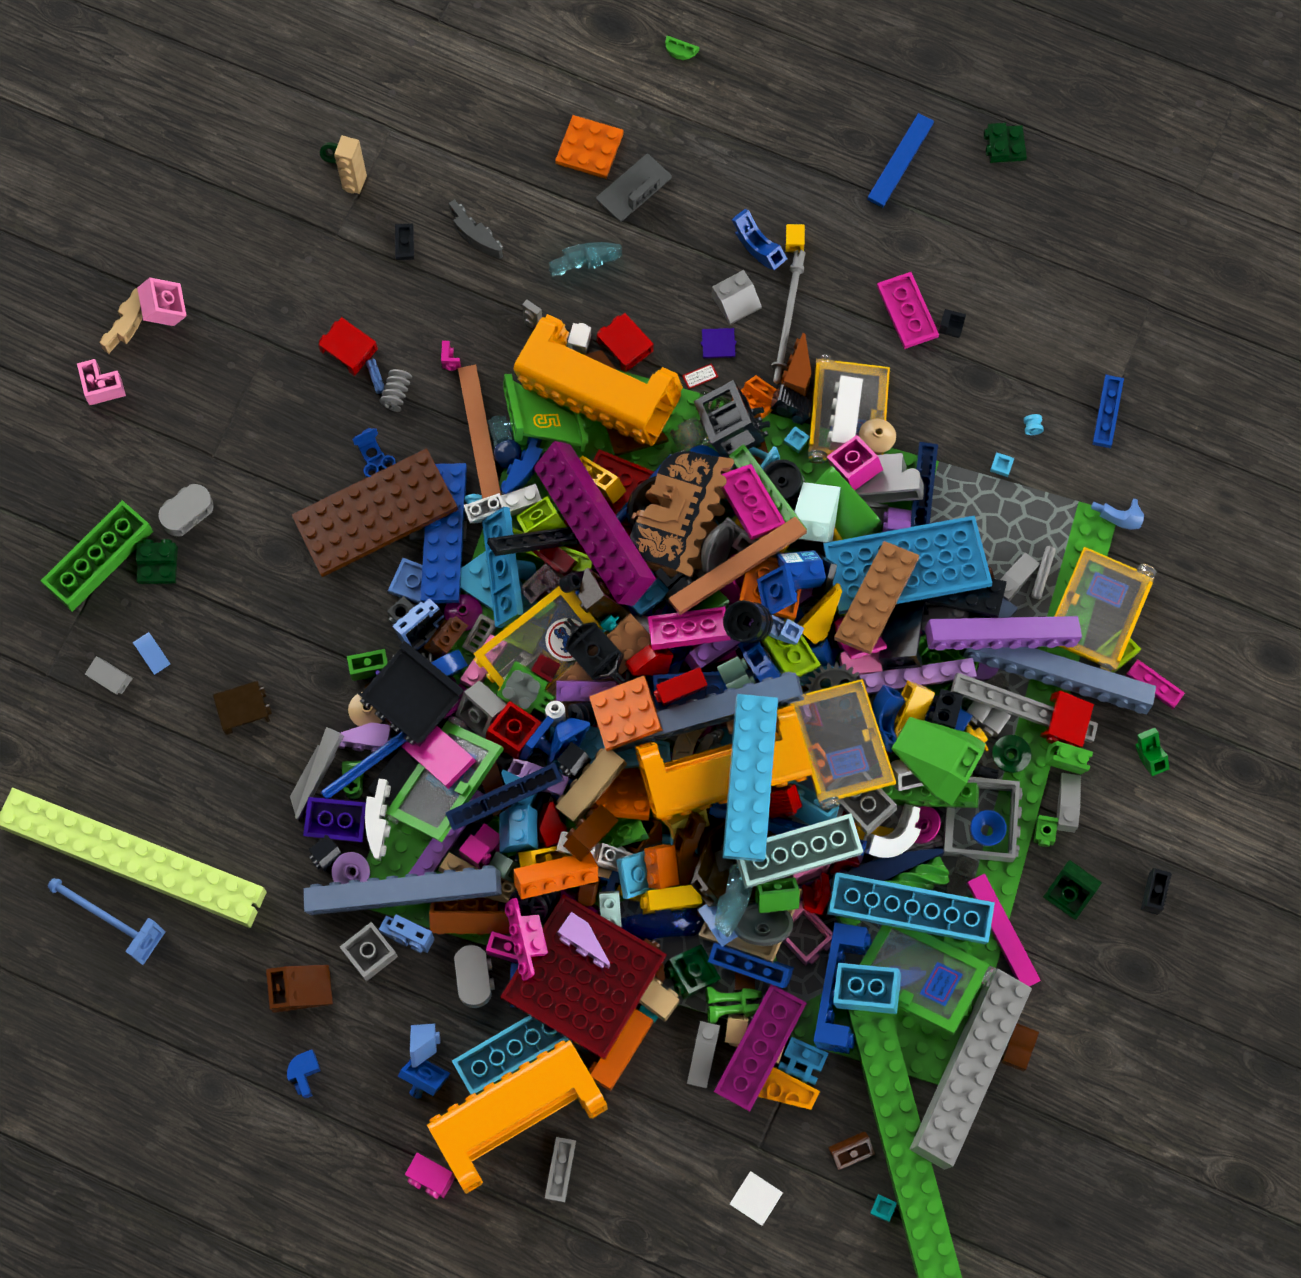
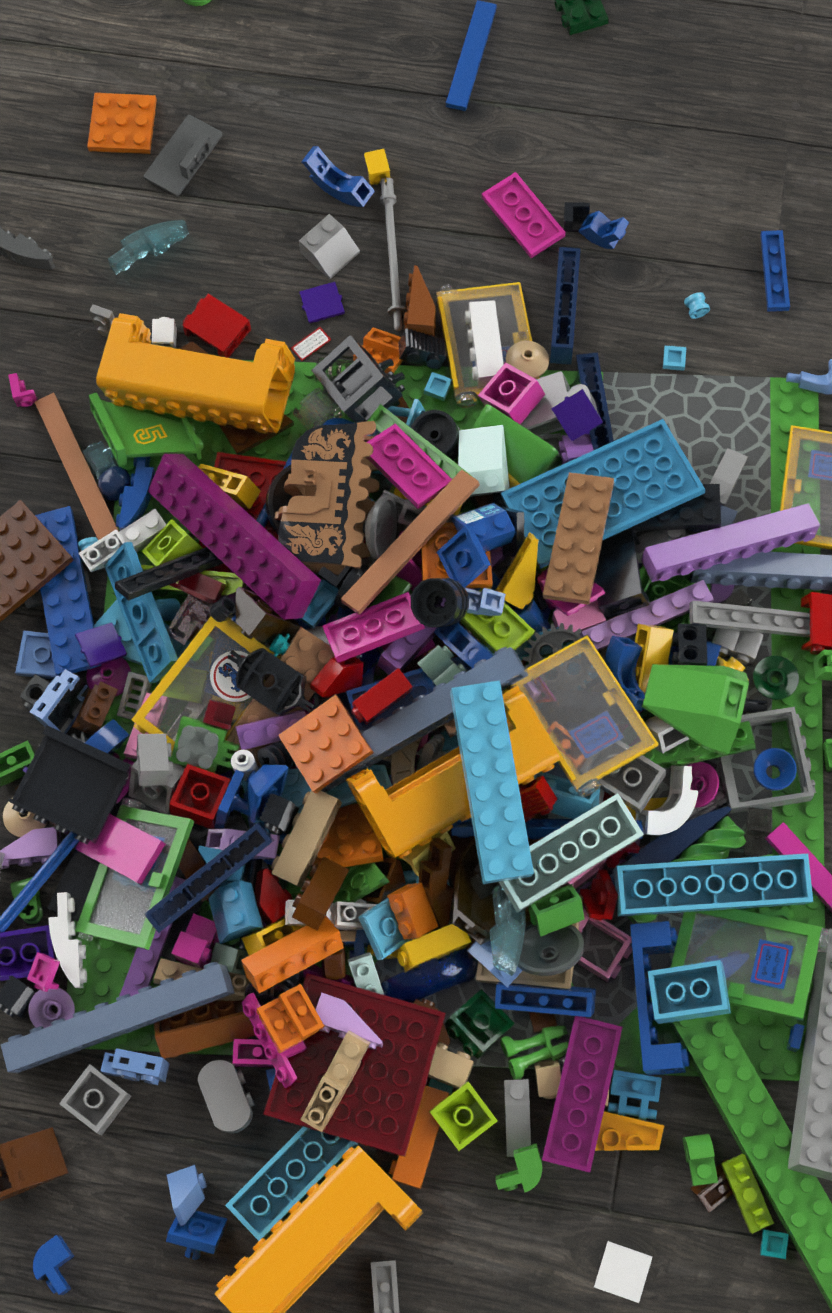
camera: 10 degrees left, 0 degrees up
light grey axle [1031,546,1056,600] -> none
none -> dark pink bracket [27,952,60,992]
none -> dark purple piece [75,622,127,667]
none -> light grey brick [136,734,173,786]
none -> orange slope [256,984,324,1054]
none -> tan slope [301,1030,371,1132]
none -> lime slope [429,1082,497,1151]
none -> bright green brick [495,1143,542,1192]
none -> dark blue slope [550,247,581,365]
none -> dark purple piece [551,389,603,442]
none -> blue brick [578,211,629,249]
none -> bright green brick [682,1134,718,1186]
none -> lime plate [721,1154,774,1234]
none -> blue tile [787,1024,804,1052]

